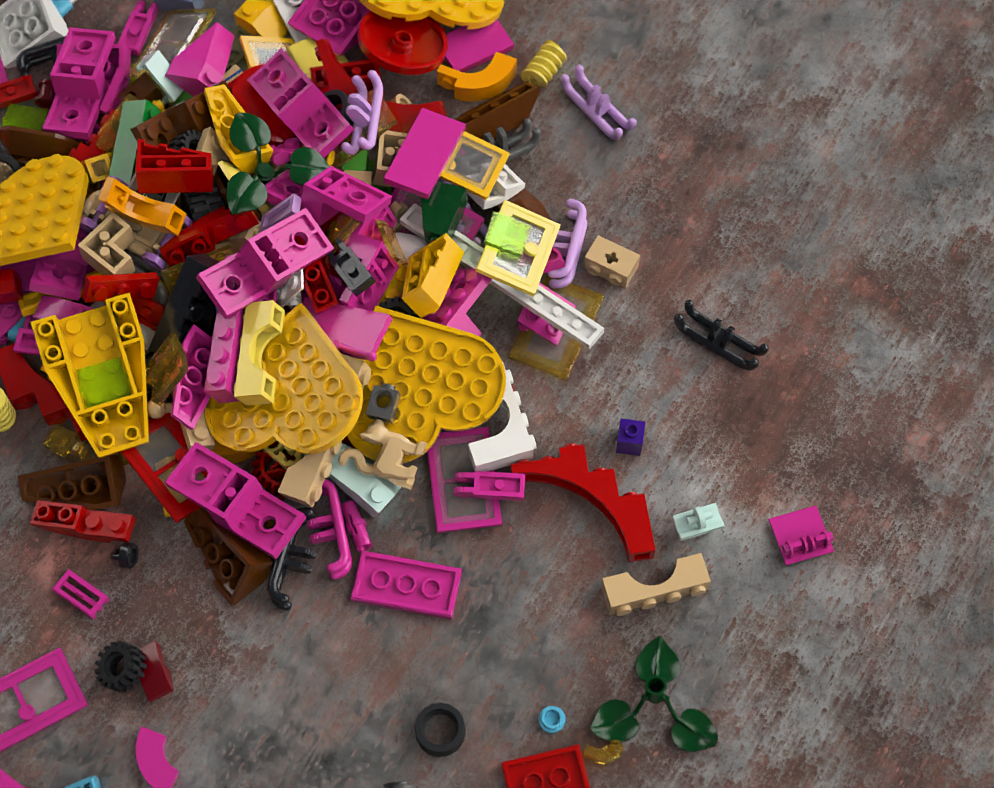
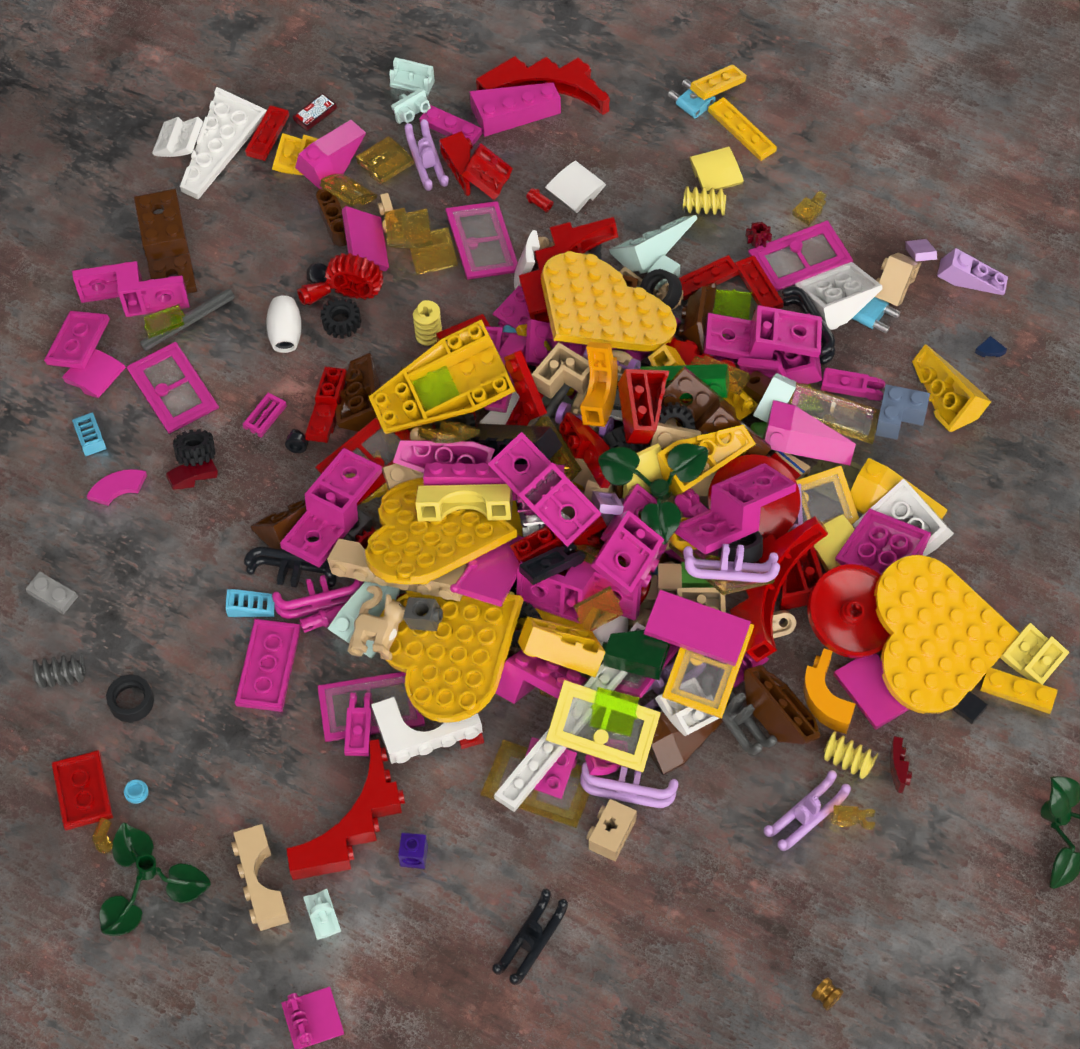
camera: 90 degrees right, 5 degrees down
none -> medium azure slope [225,589,275,617]
none -> pearl gold wheel [811,977,844,1010]
none -> clear yellow plate [831,805,875,830]
none -> dark red slope [890,736,912,794]

